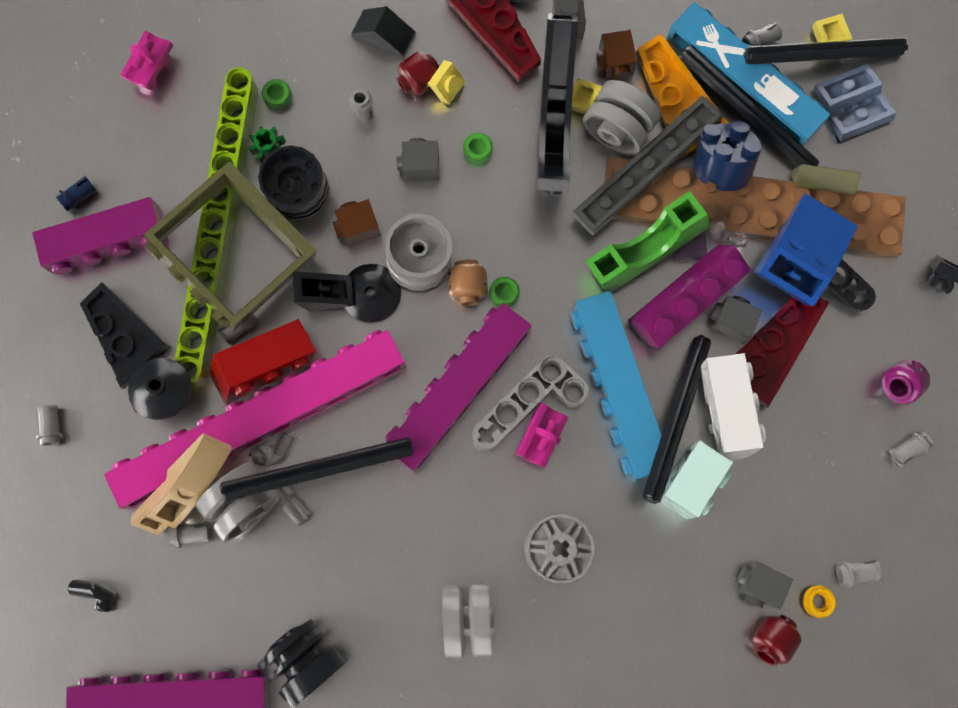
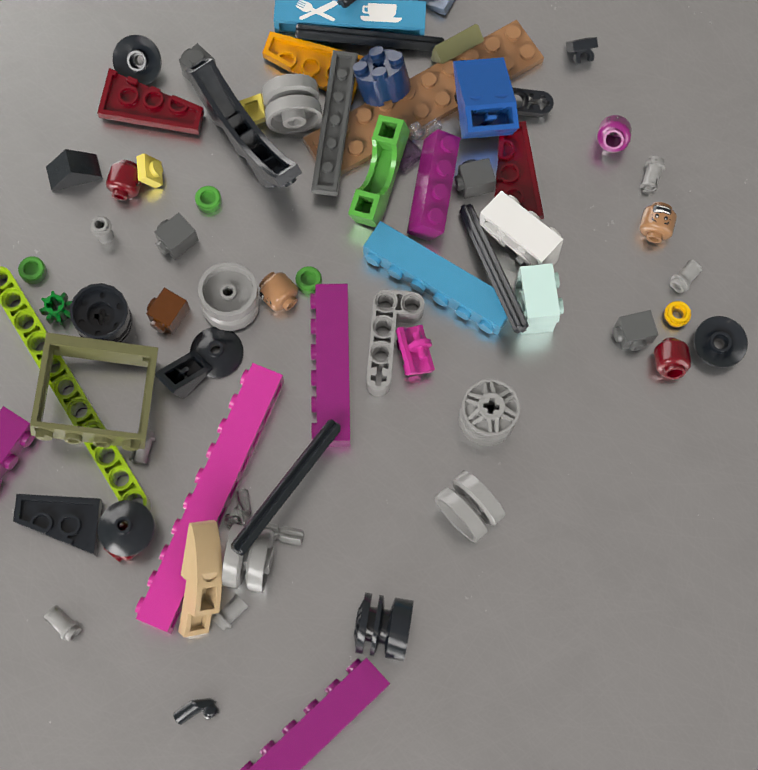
camera: 45 degrees left, 5 degrees down
red wedge [210,319,316,406] -> none
reddish brown brick [596,30,637,80] -> none
none -> medium nougat head [640,202,677,243]
none -> black dish [694,316,748,368]

